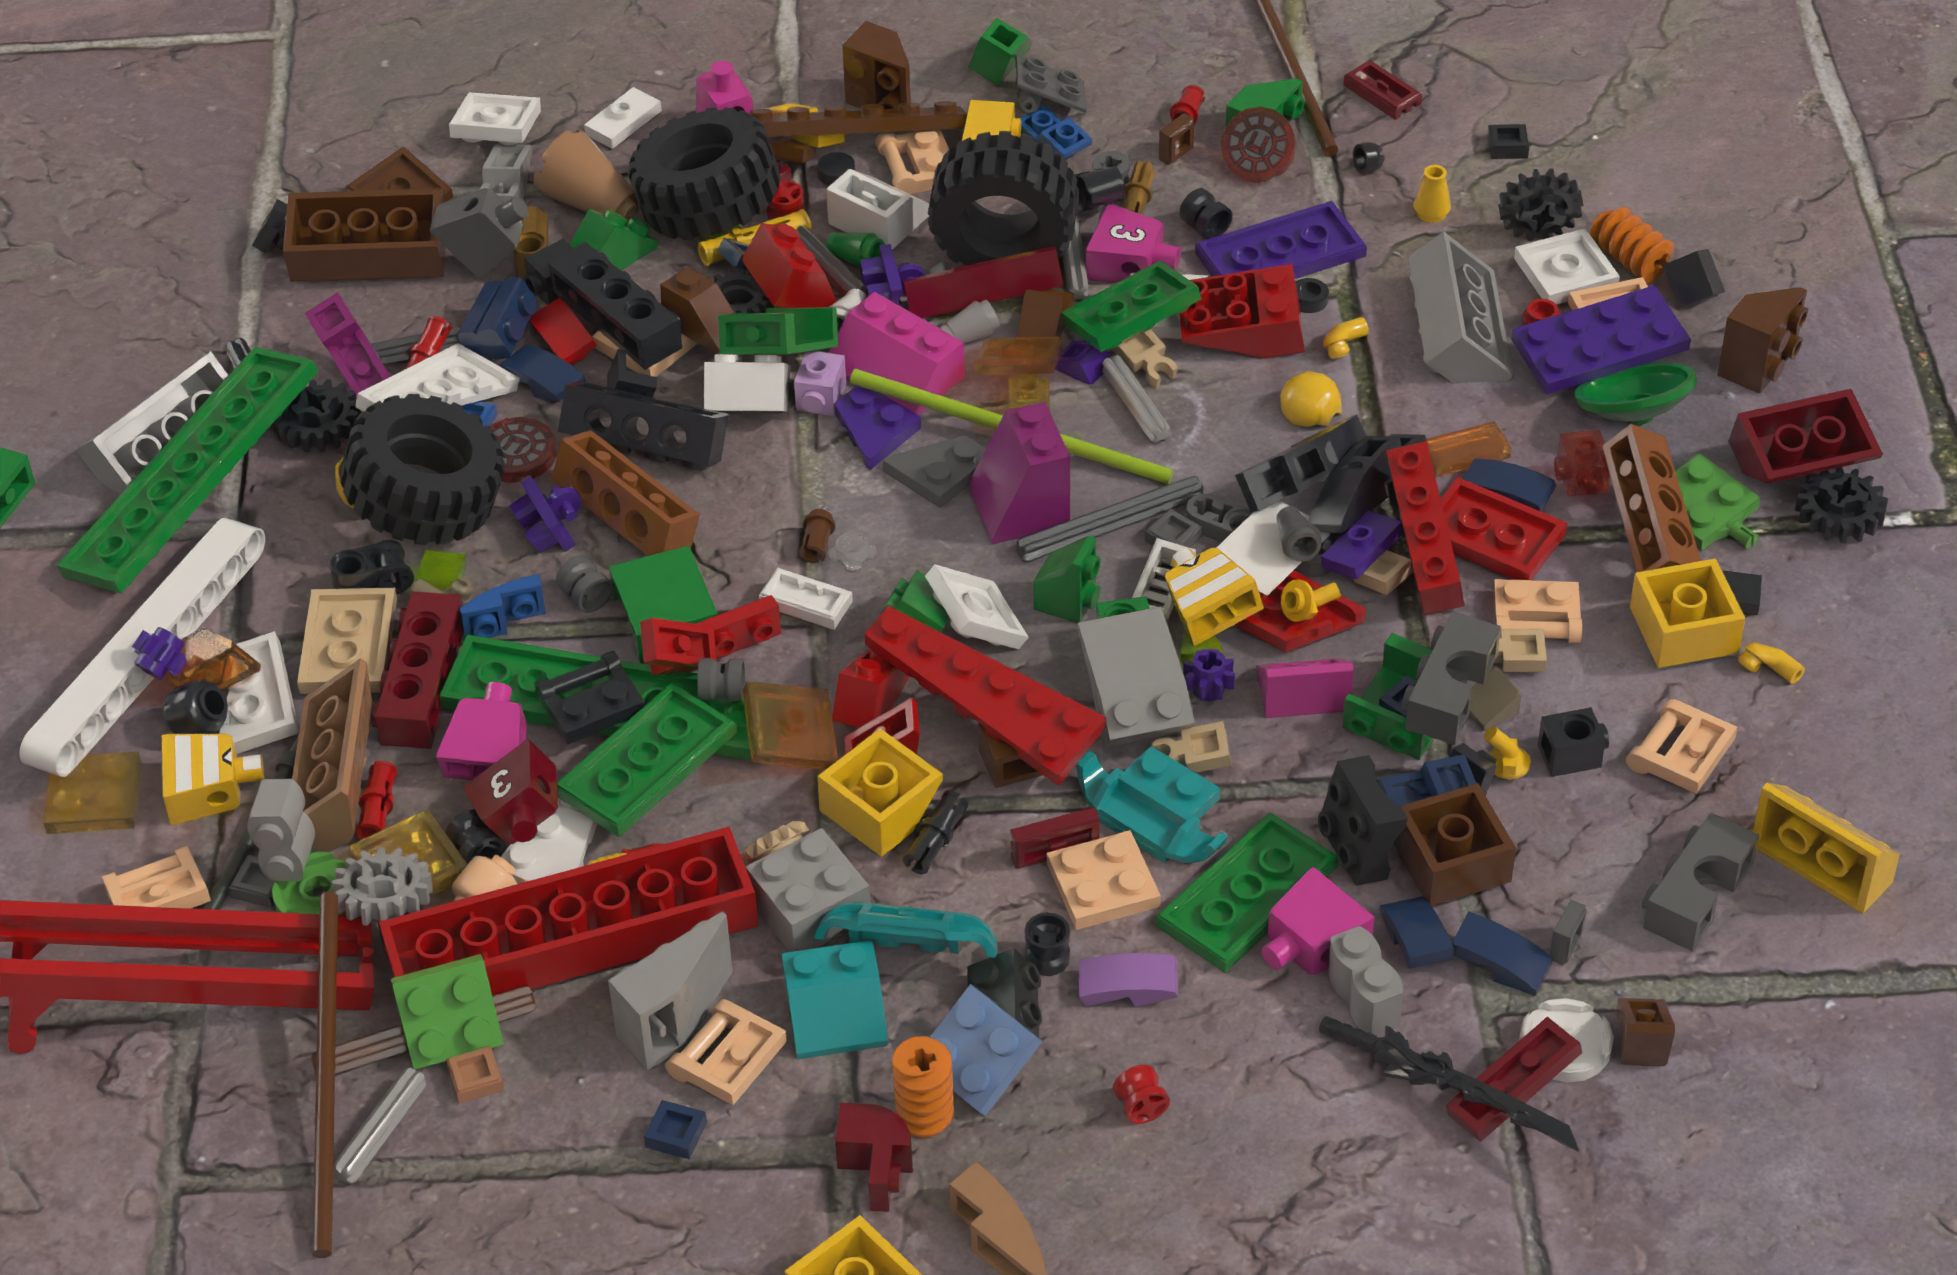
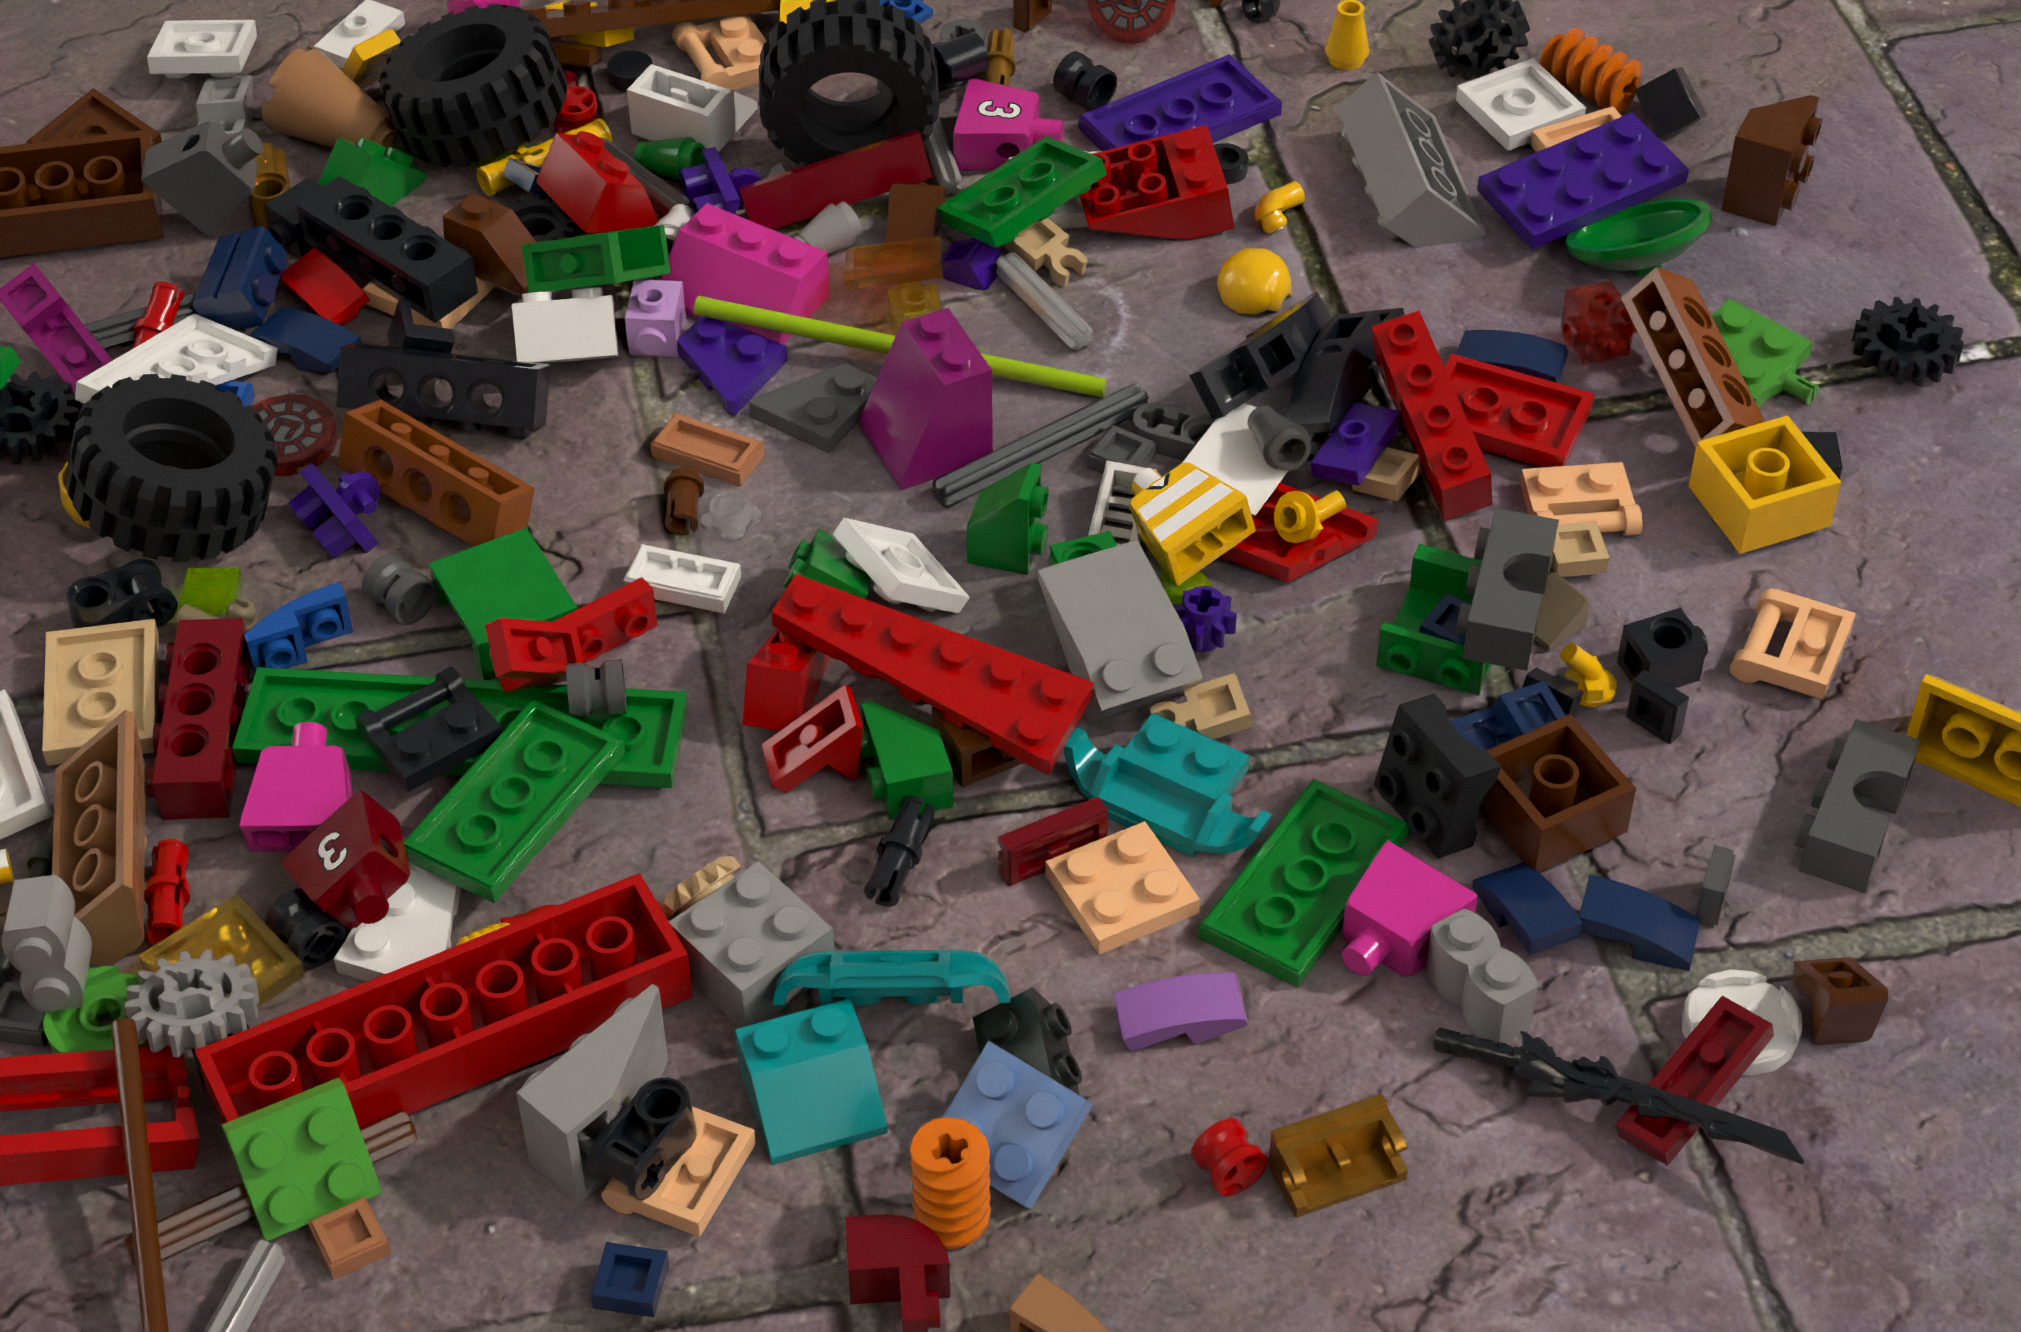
camera: 10 degrees left, 0 degrees up
light nougat head [452,855,517,902] -> none
clear orange plate [742,681,838,769] -> none
yellow slope [818,728,943,857] -> none
black wheel [1025,912,1070,976] -> none
dark pink slope [1256,658,1354,718] -> none
clear orange tile [1426,421,1511,477] -> none
red plate [1522,299,1561,325] -> none
dark red slope [1728,389,1883,484] -> none
yellow arm [1738,642,1805,684] -> none
none -> yellow tile [342,29,401,89]
none -> black piece [587,1077,697,1200]
none -> nougat tile [650,413,765,487]
none -> green slope [860,701,953,820]
none -> pearl gold hinge [1268,1094,1408,1218]
none -> black tile [1626,669,1689,744]

